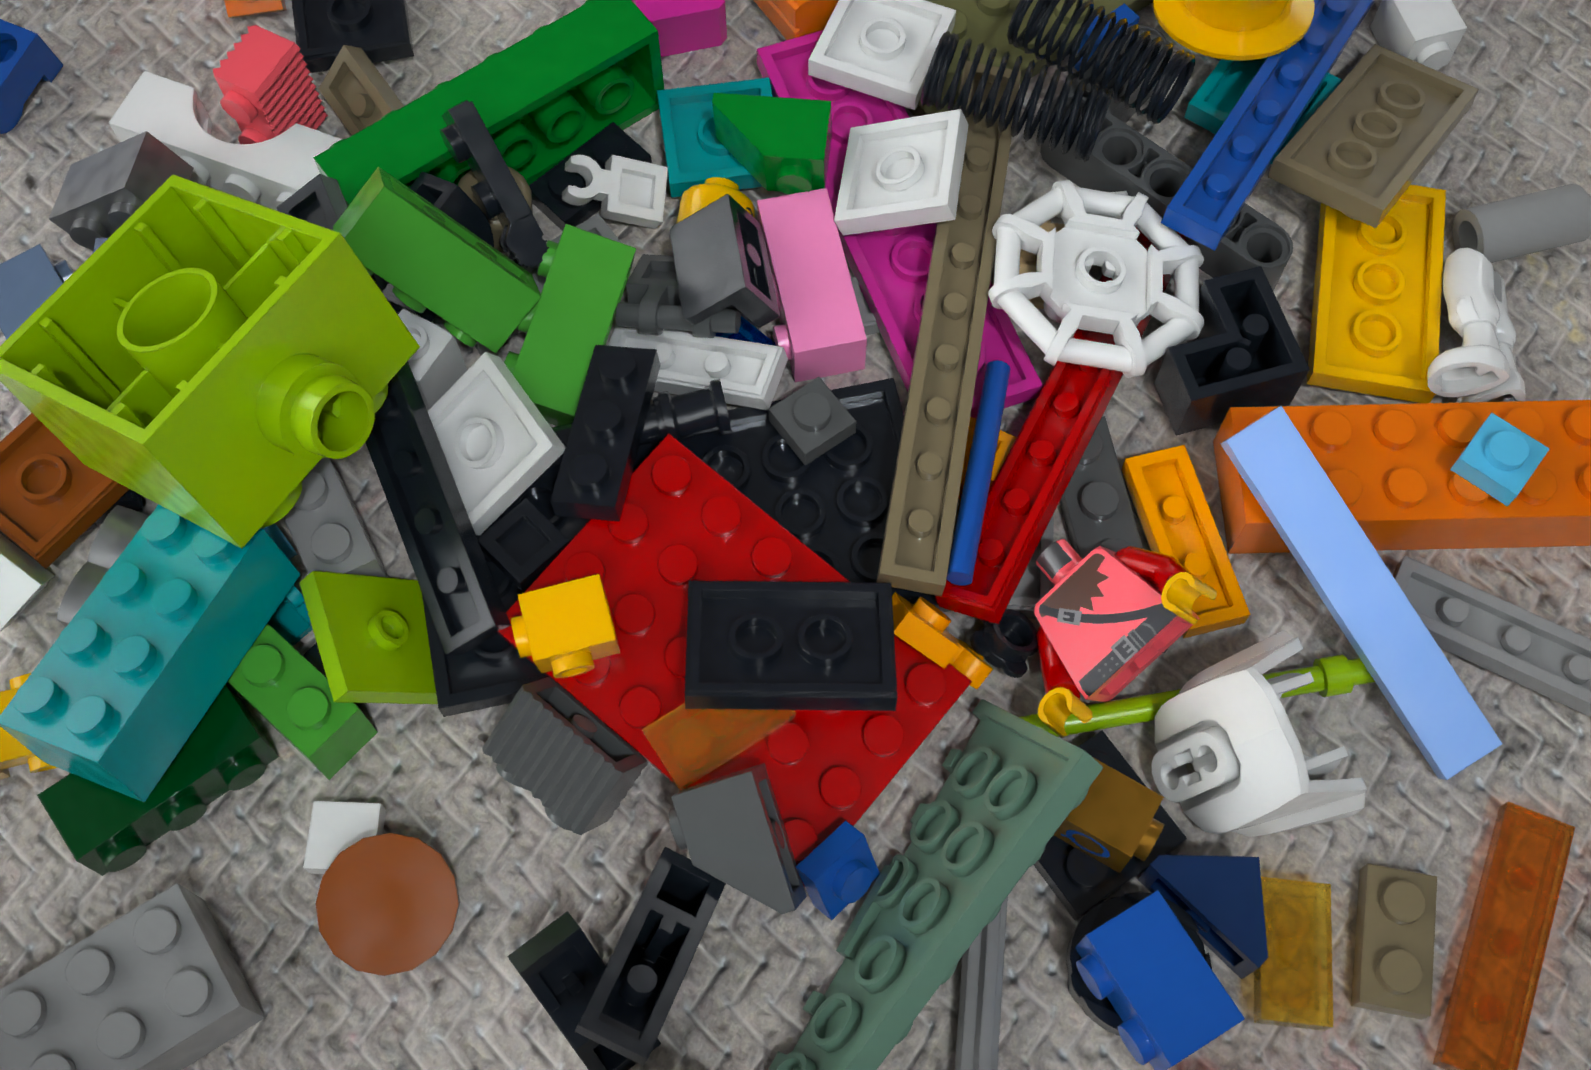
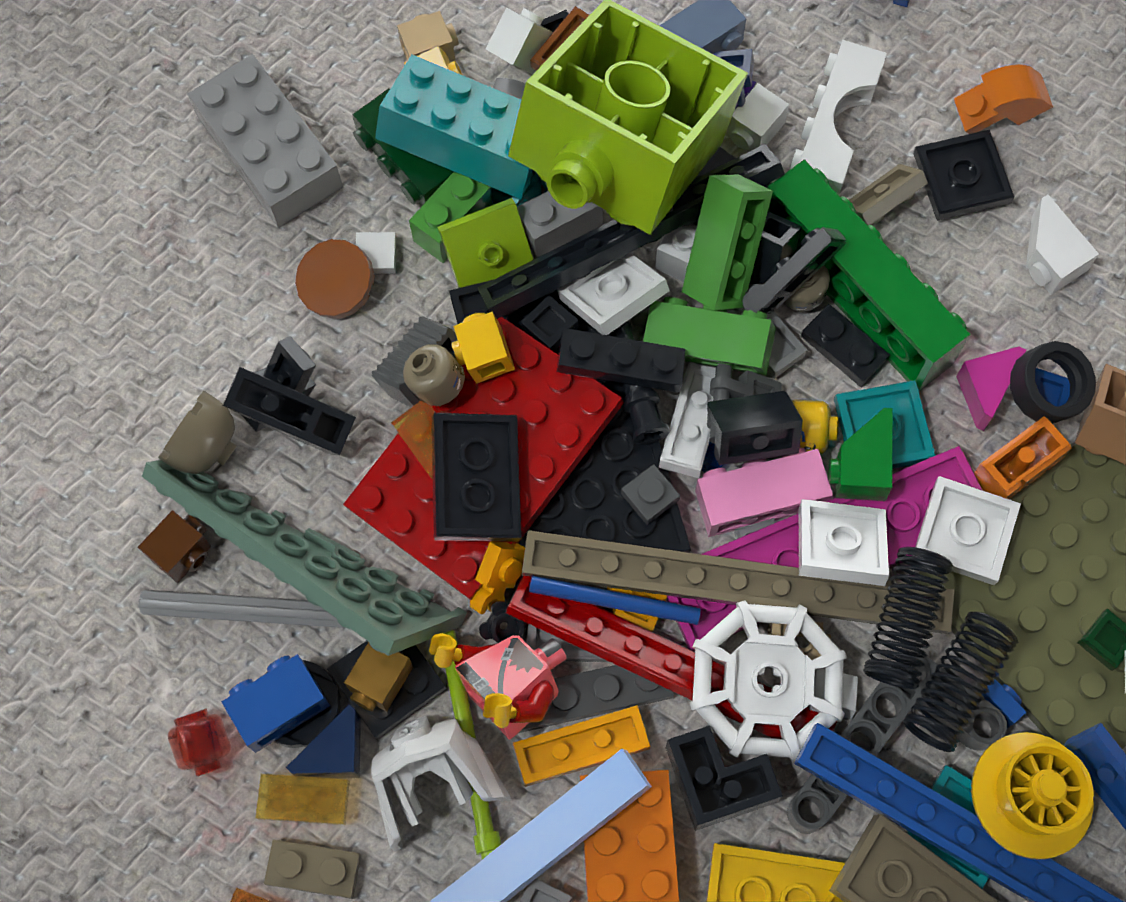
camera: 90 degrees right, 5 degrees up
flat silver brick [49,131,194,251] -> none
coral brick [213,25,328,144] -> none
white plate [562,155,668,229] -> none
dark grey slope [669,763,807,914] -> none
blue plate [796,821,880,921] -> none
none -> dark tan head [403,344,465,406]

